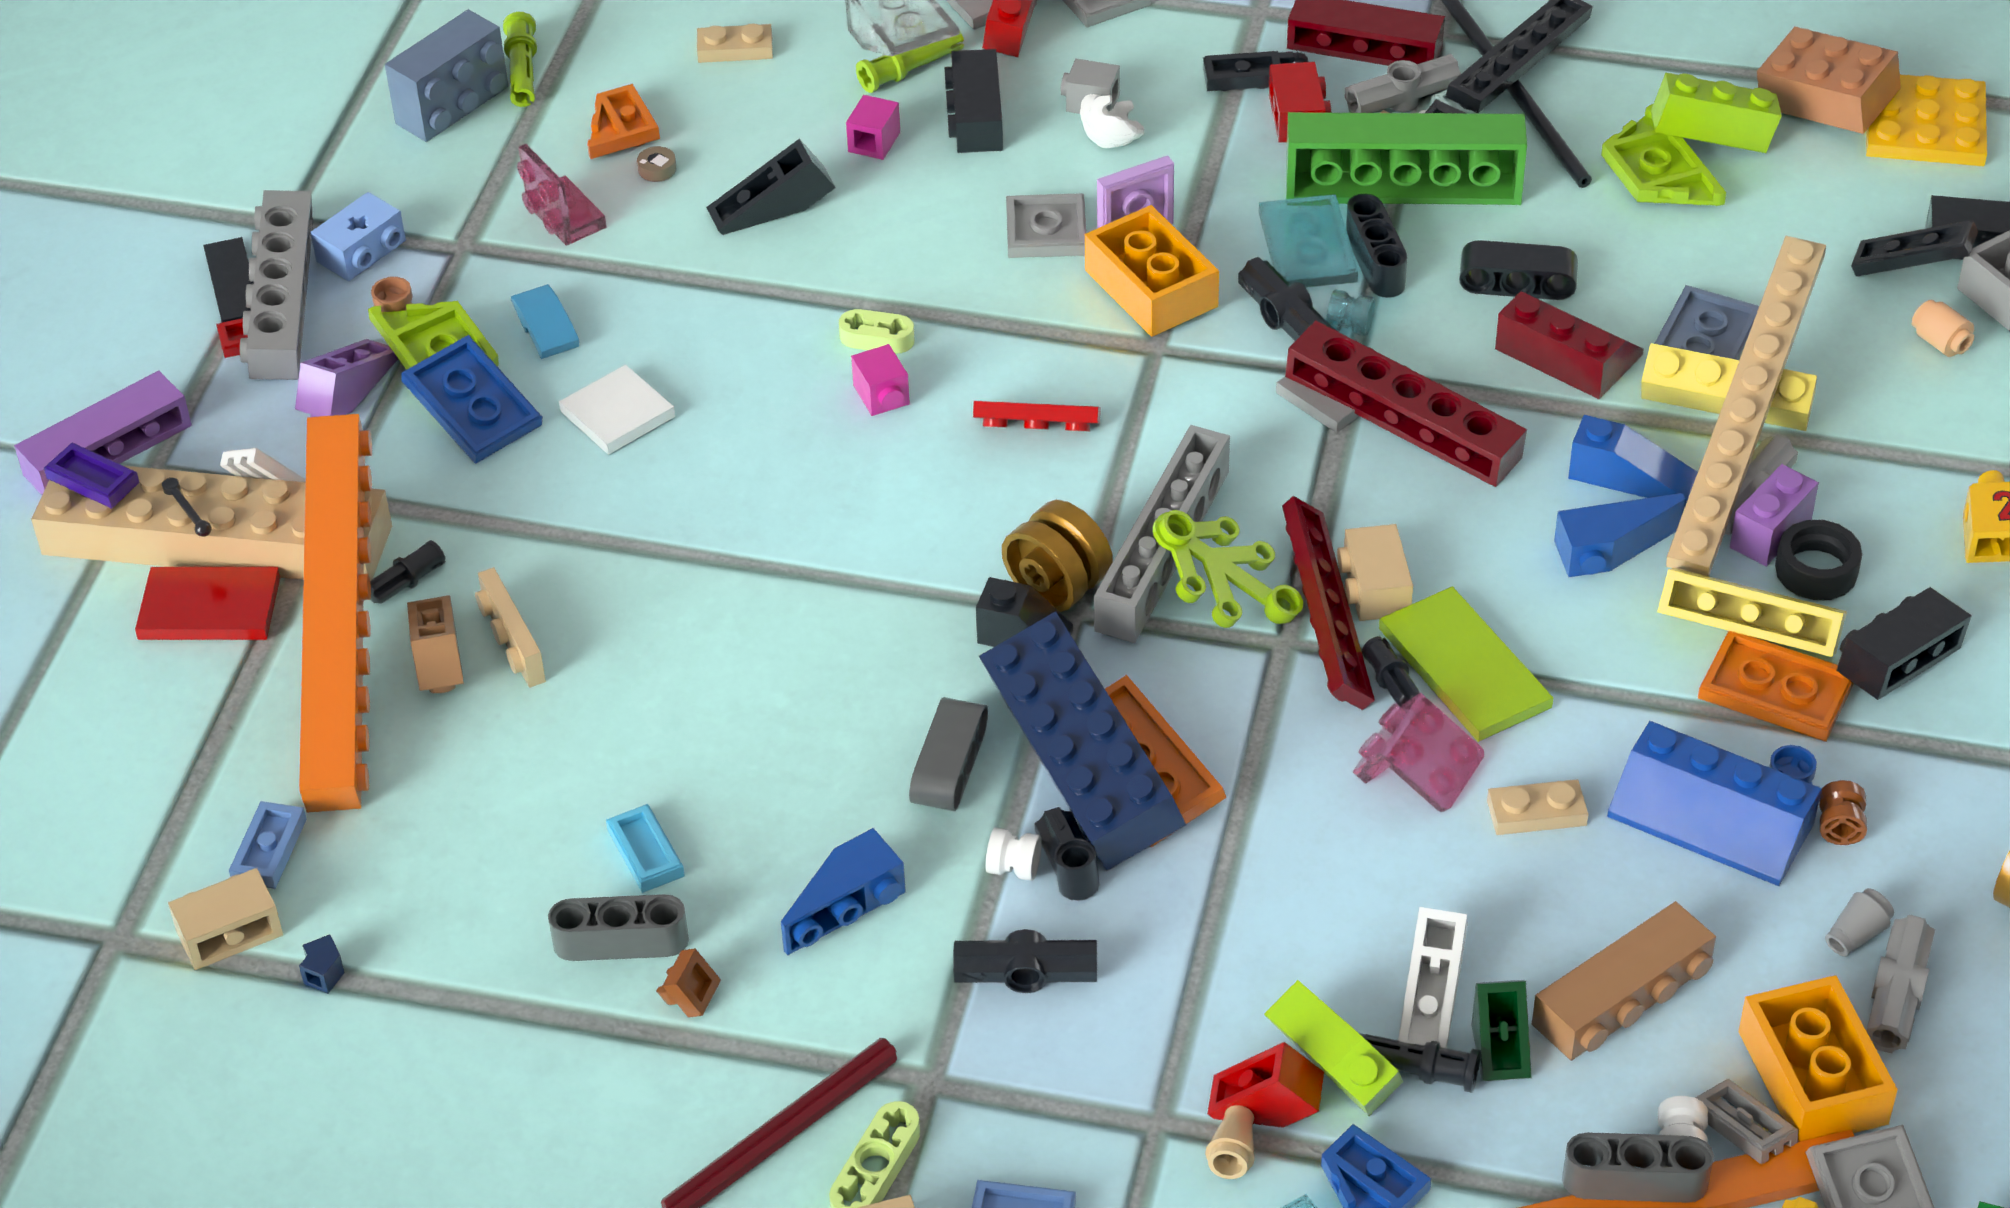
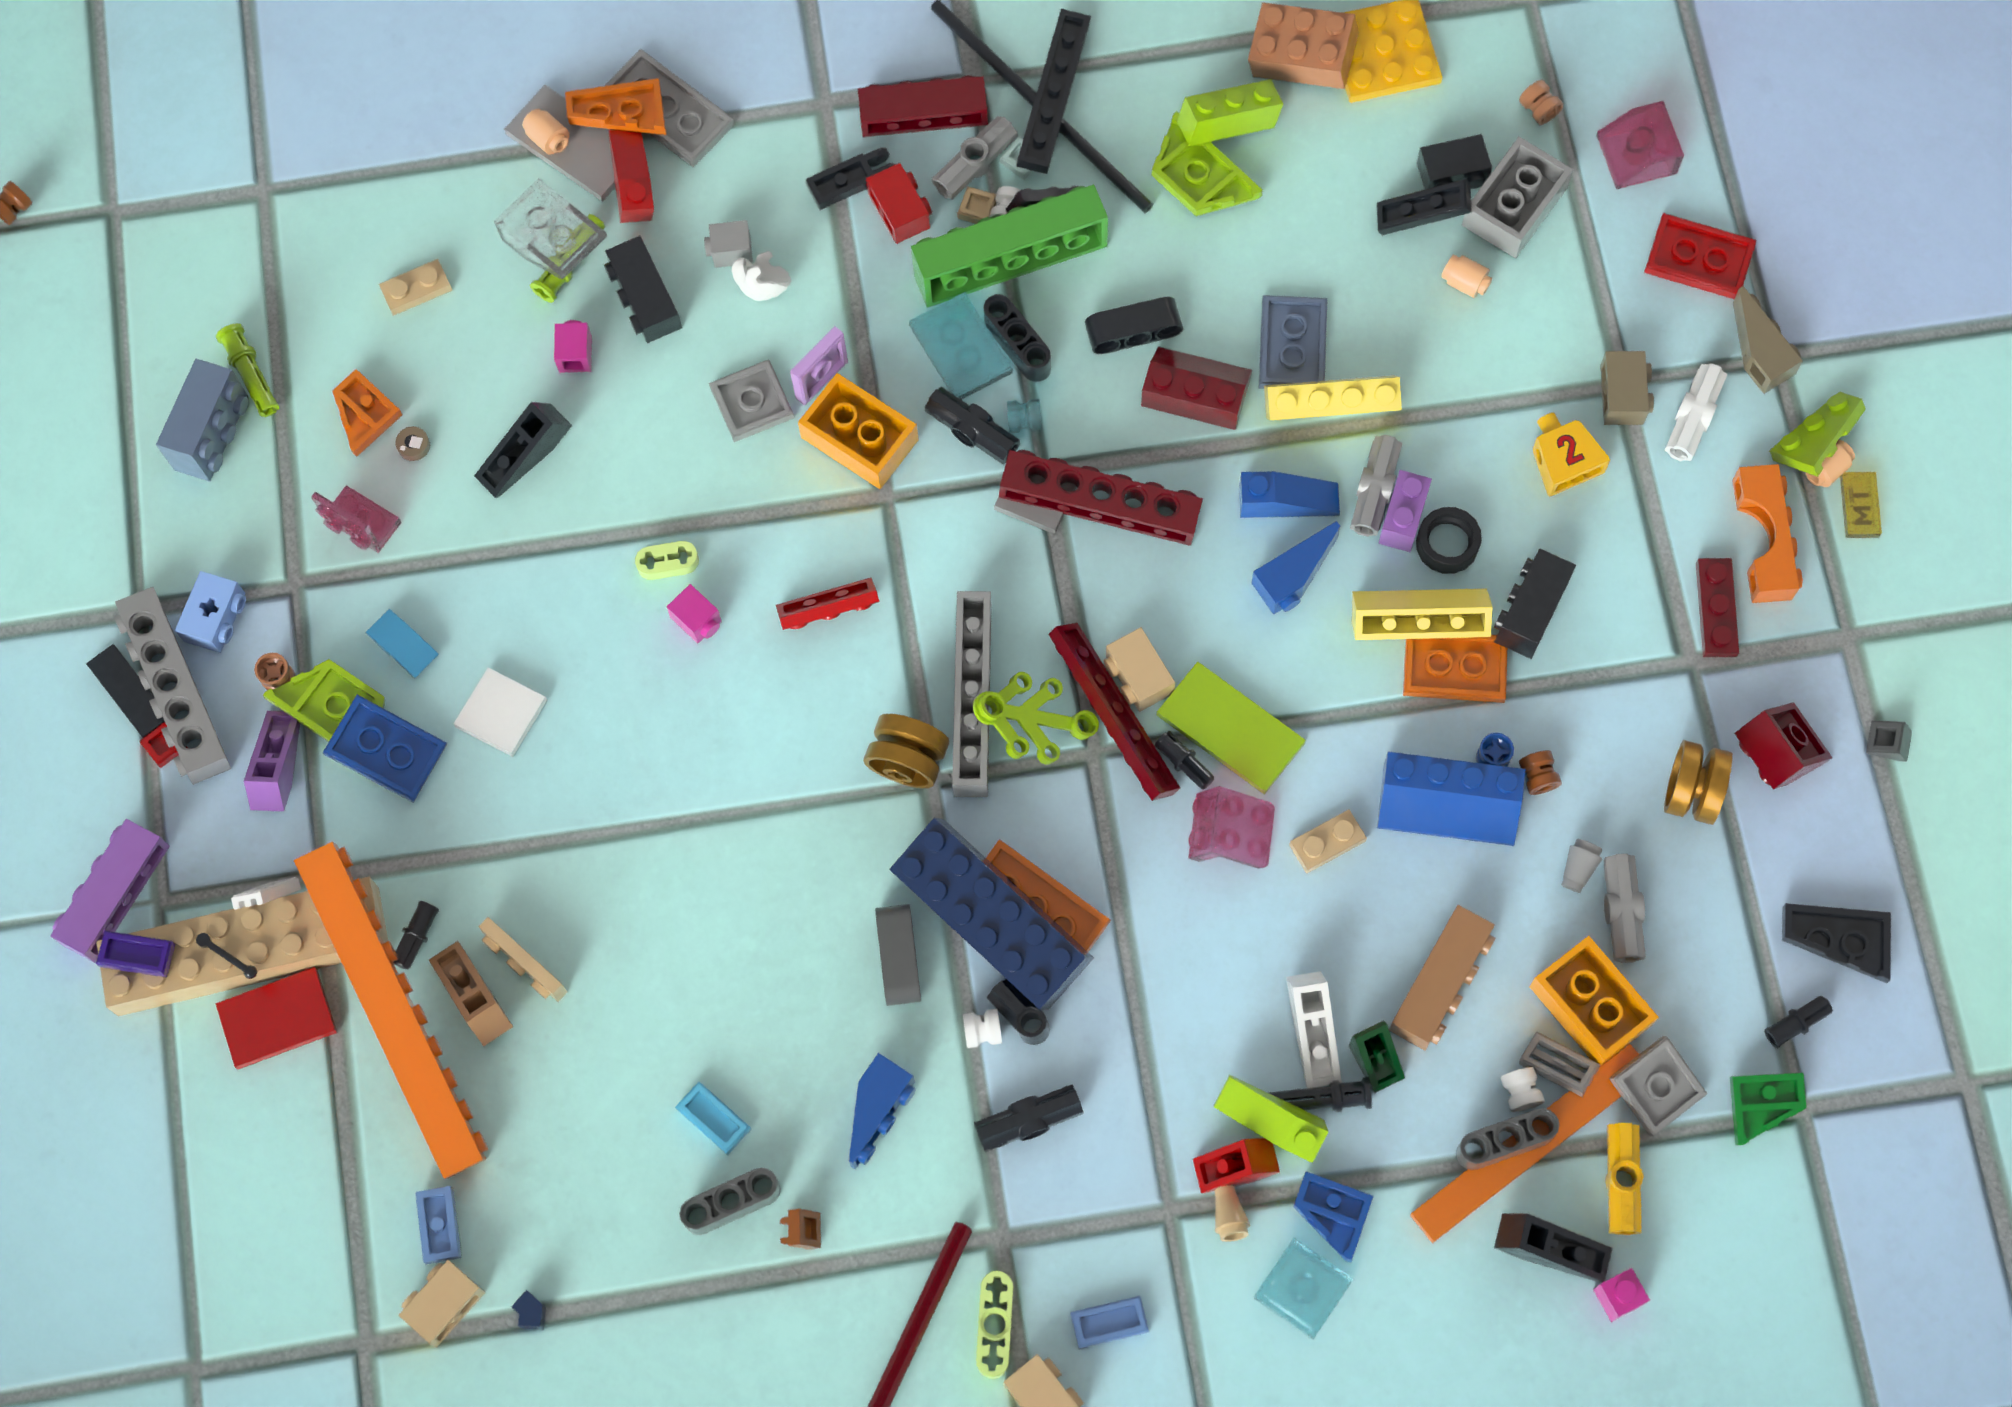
camera: 20 degrees left, 25 degrees up
black slope [976,577,1073,647] -> none
tan plate [1666,236,1826,576] -> none

